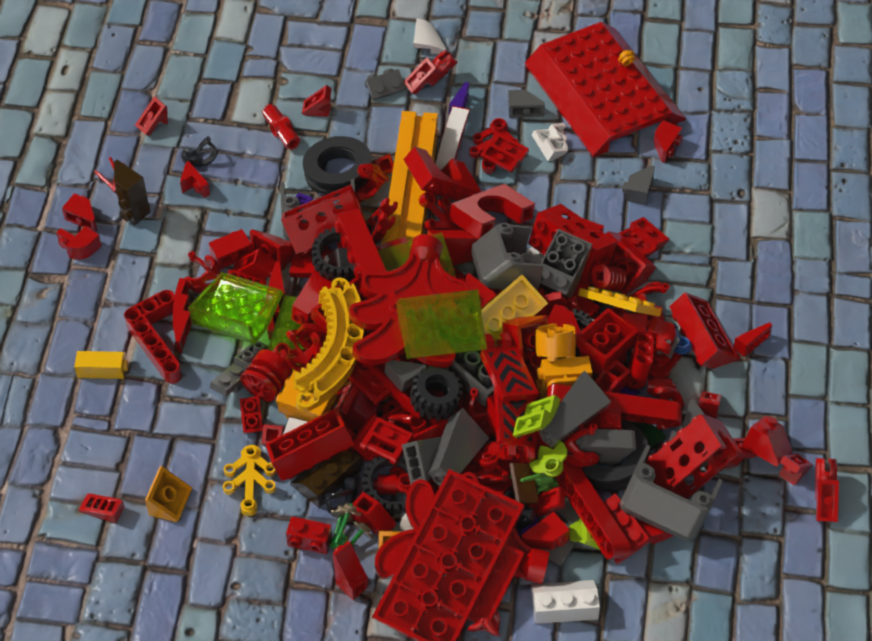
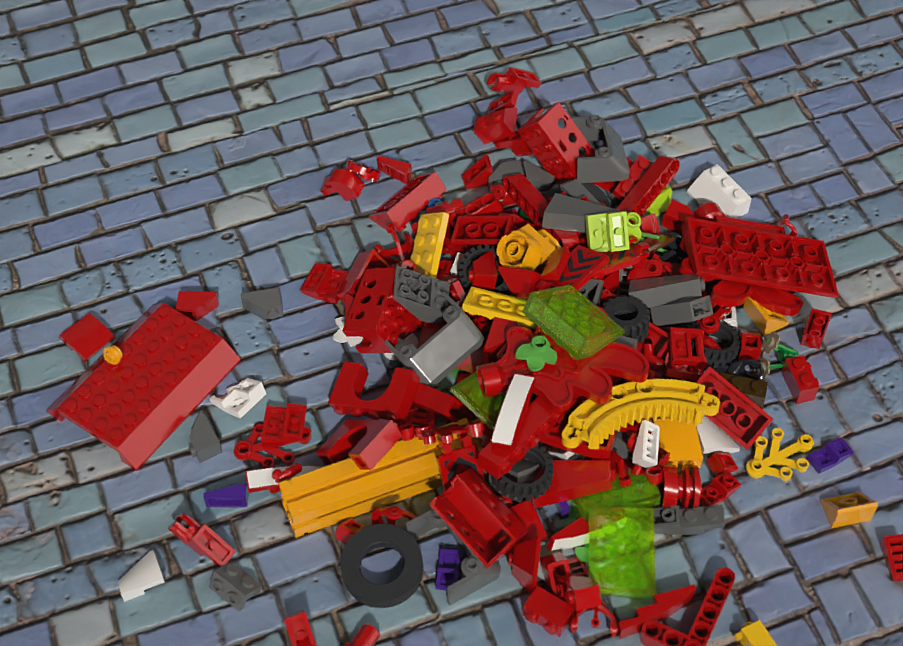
camera: 120 degrees left, 0 degrees up
none -> red slope [59,313,115,362]
none -> red arm [271,463,302,483]
none -> red brick [320,169,365,201]
none -> red plate [345,160,381,182]
none -> red plant [414,421,484,445]
none -> white slope [490,373,536,450]
none -> bright green plate [515,336,557,372]
none -> red slope [540,245,571,280]
none -> red slope [557,575,601,611]
none -> white slope [632,420,660,468]
none -> dark purple slope [806,437,854,474]

